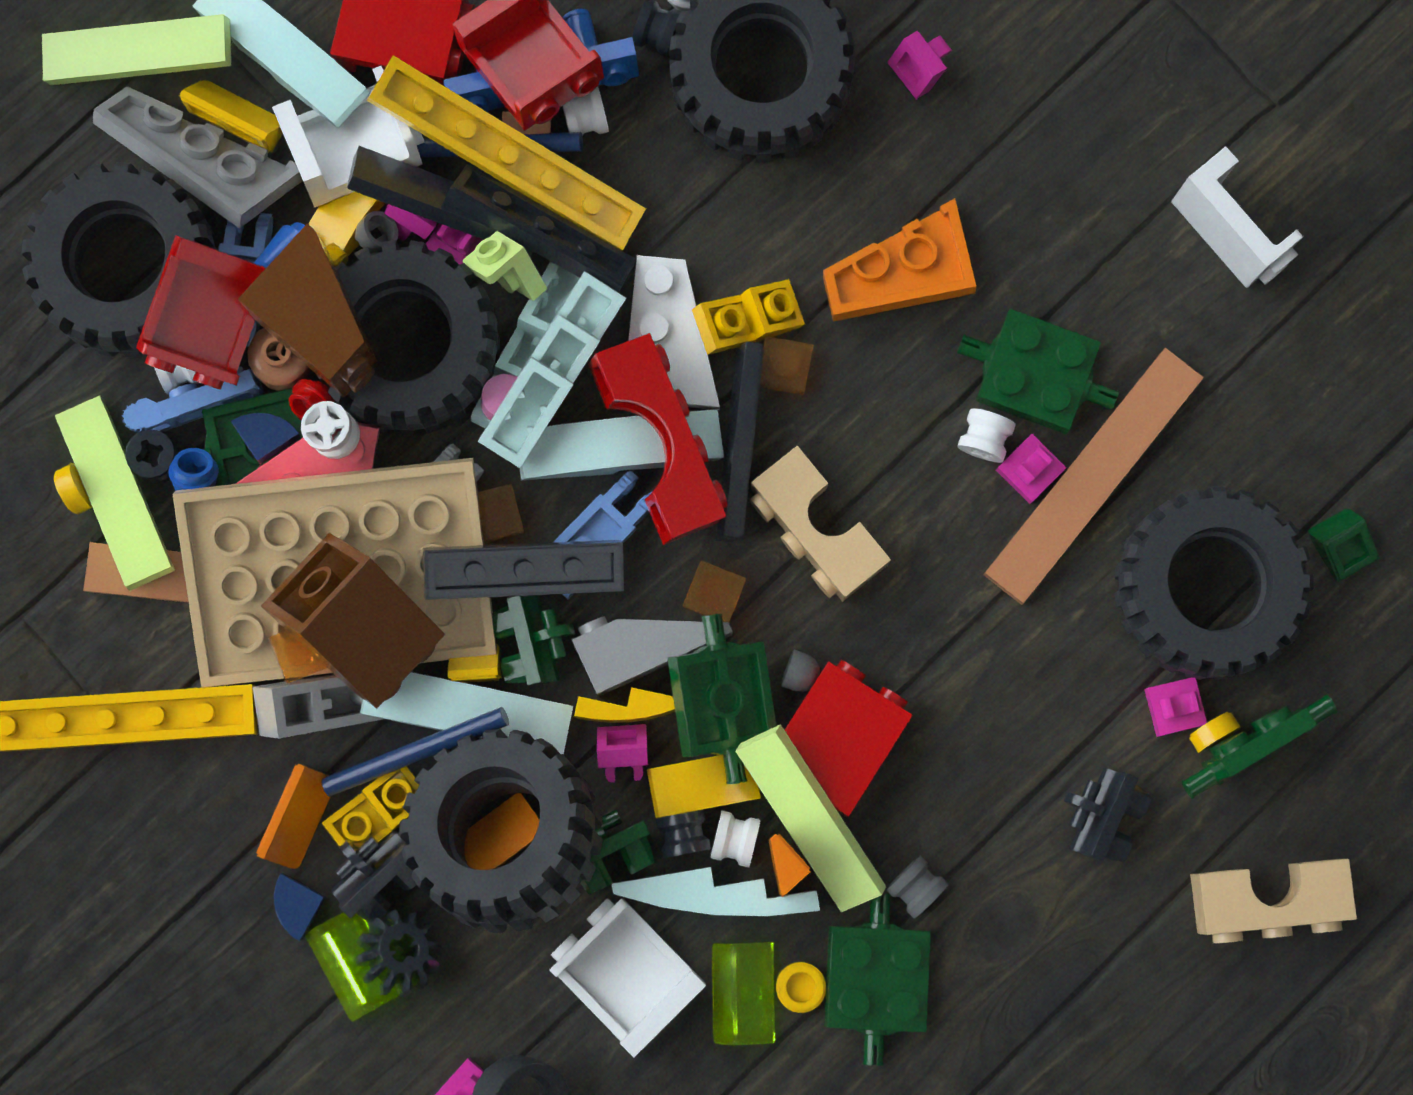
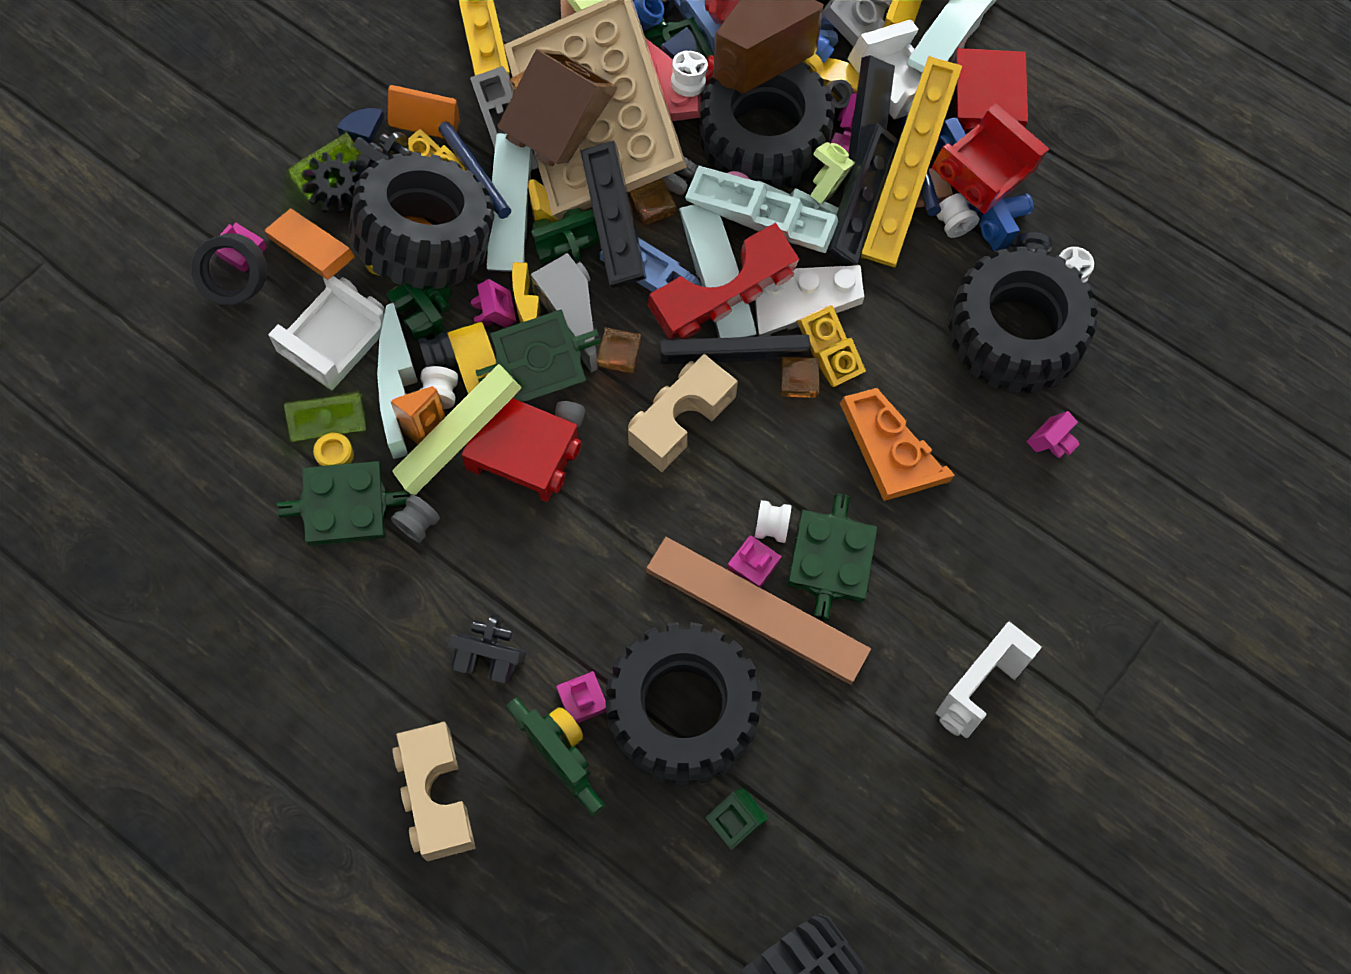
camera: 80 degrees right, 15 degrees down
none -> orange tile [264,208,355,280]

